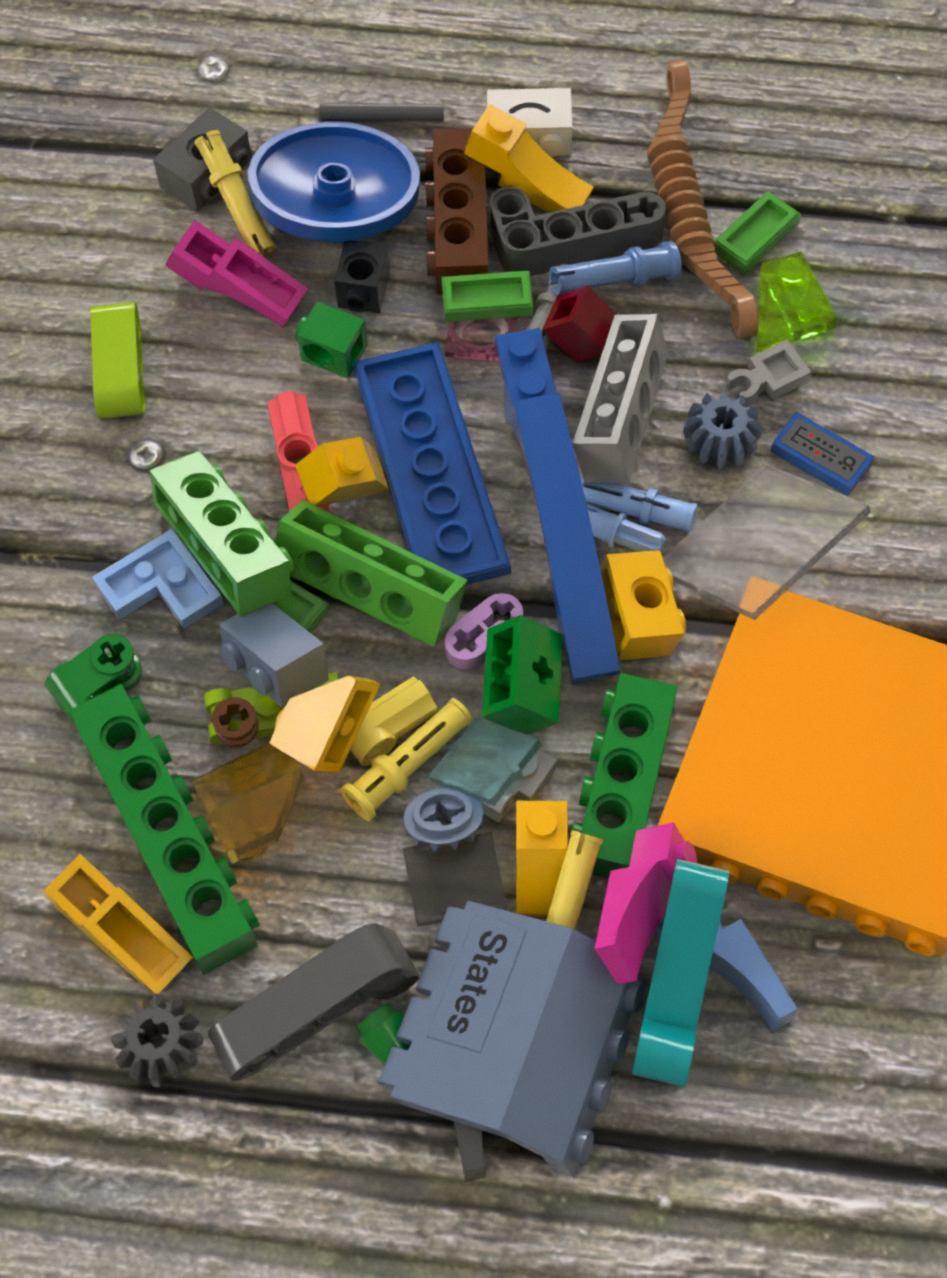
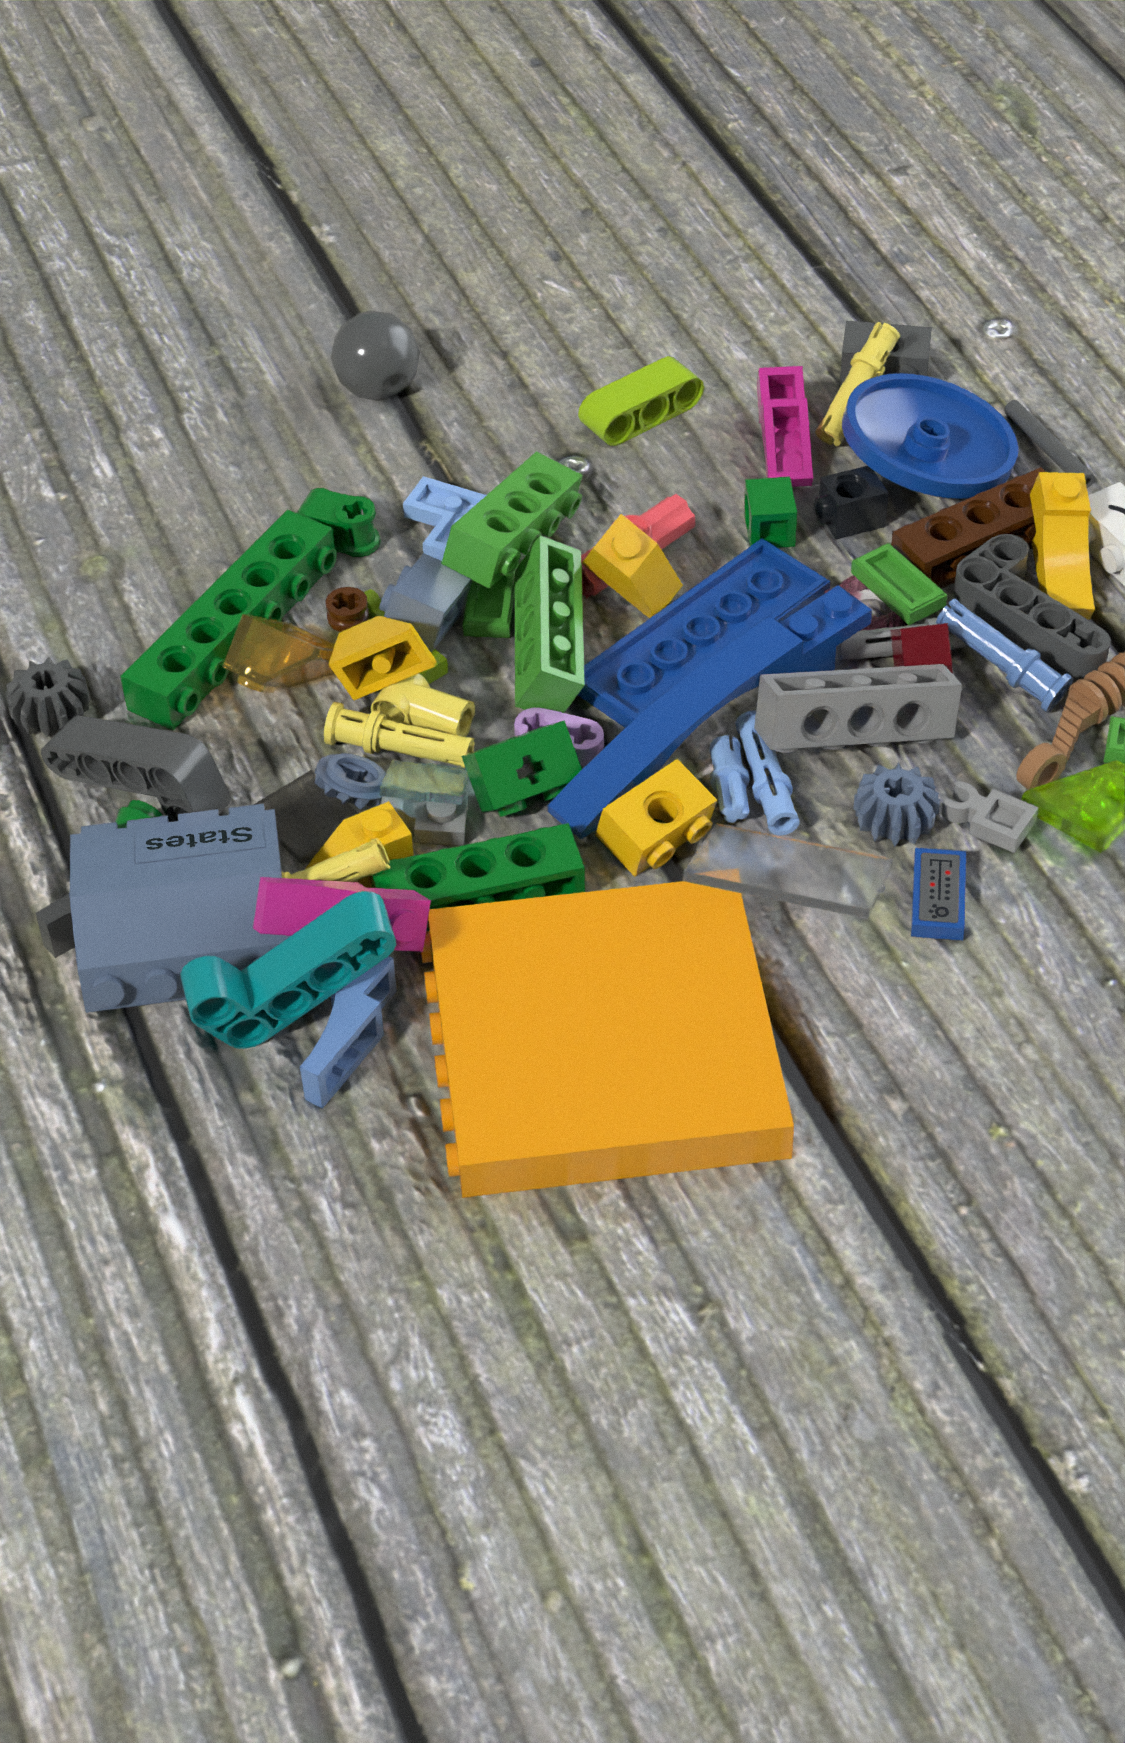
camera: 60 degrees right, 15 degrees down
yellow slope [43,854,193,995] -> none

